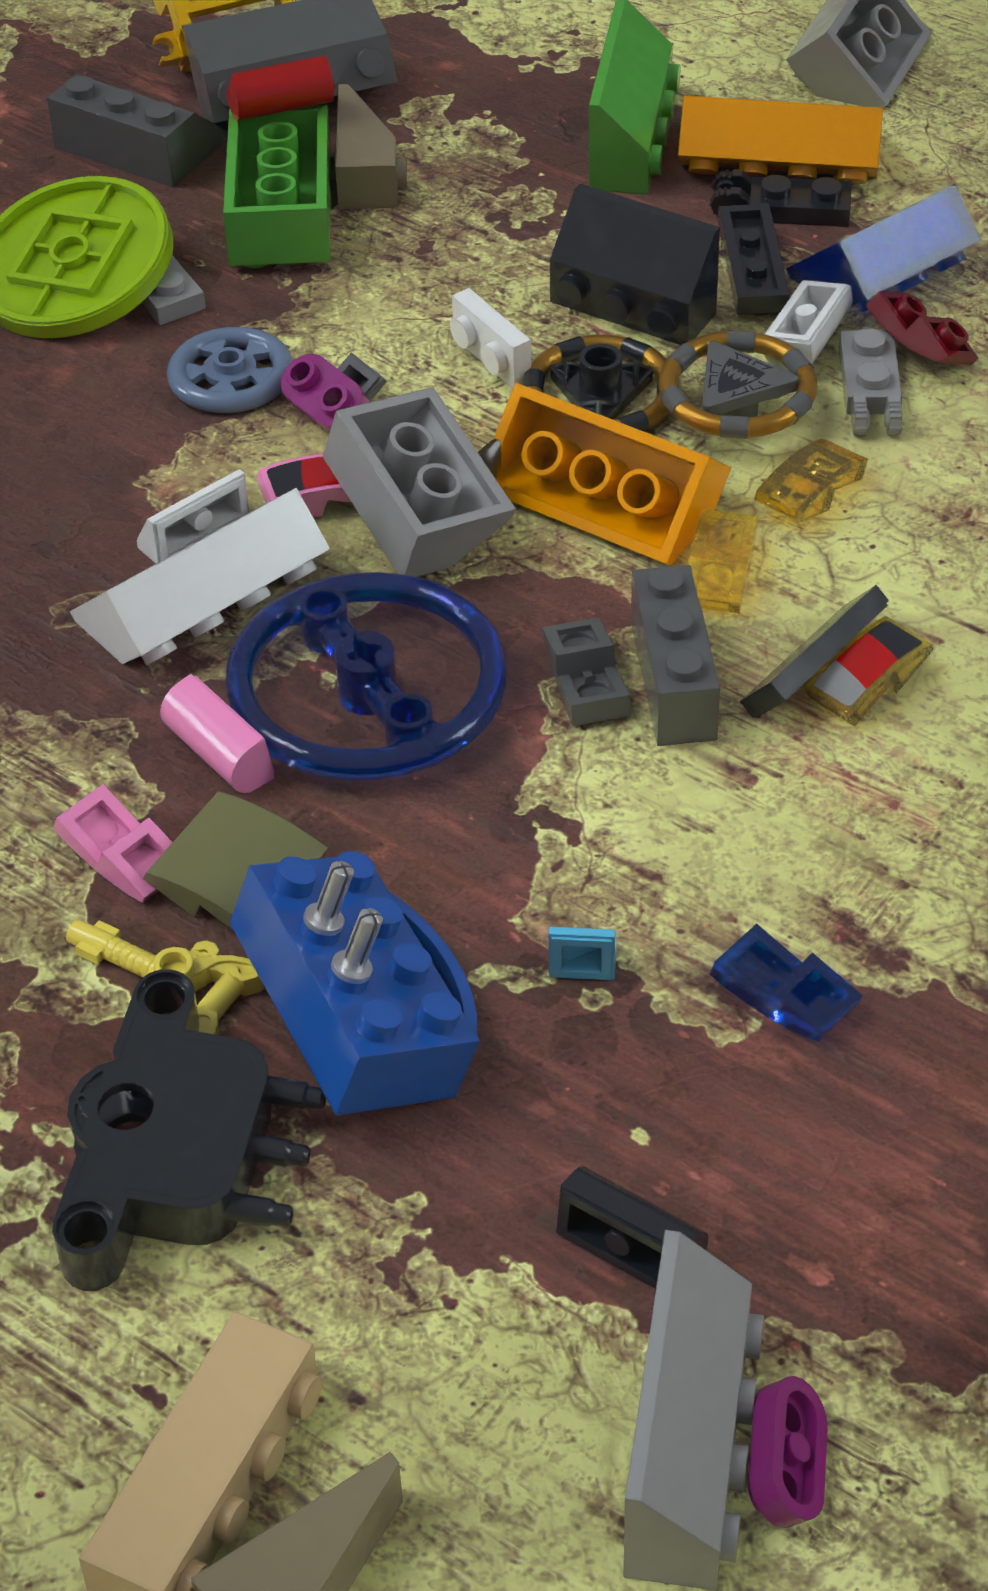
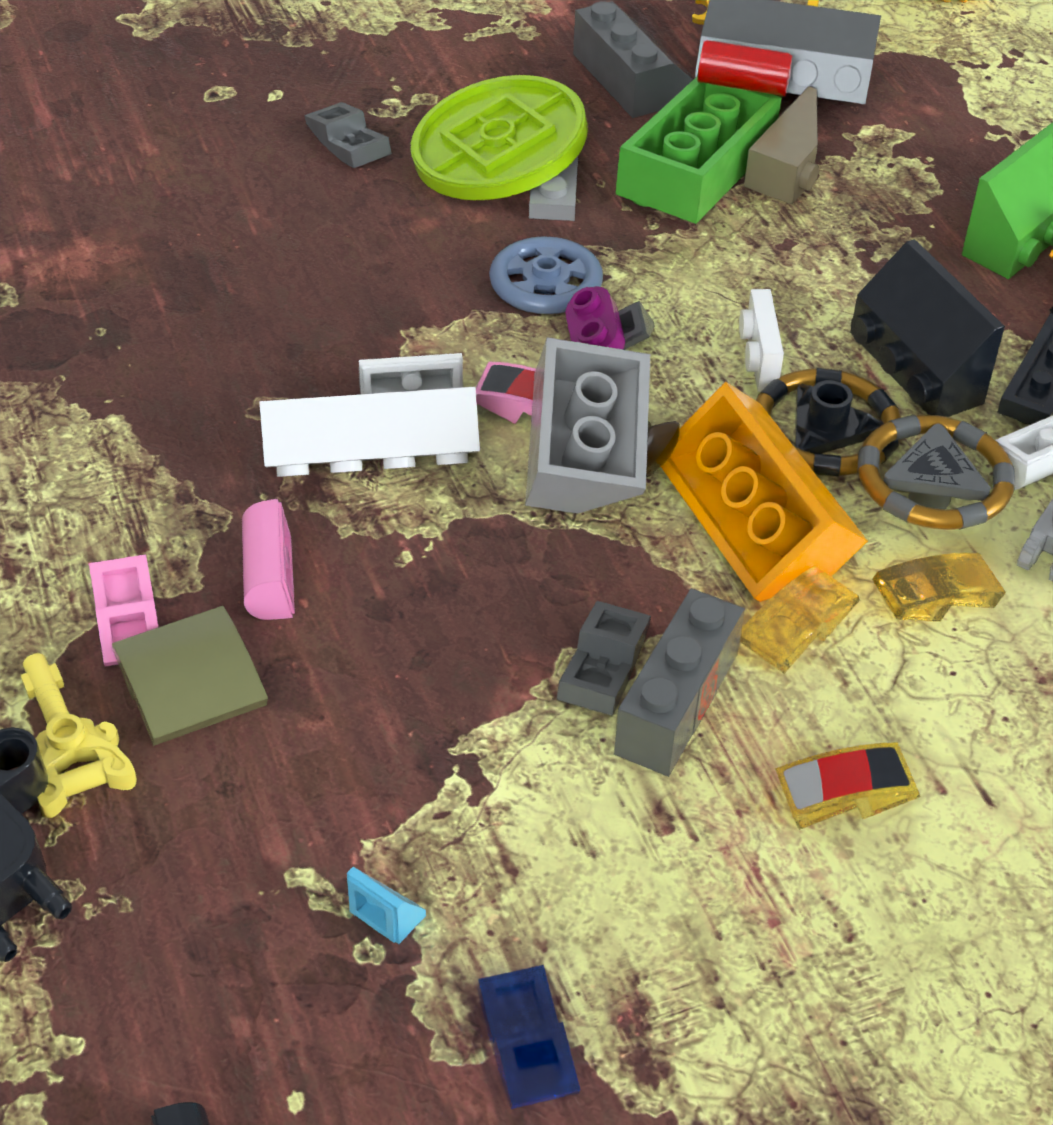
camera: 30 degrees right, 0 degrees up
clear blue piece [226,572,506,781] -> none
blue piece [230,851,480,1116] -> none
black tile [740,585,889,718] -> none

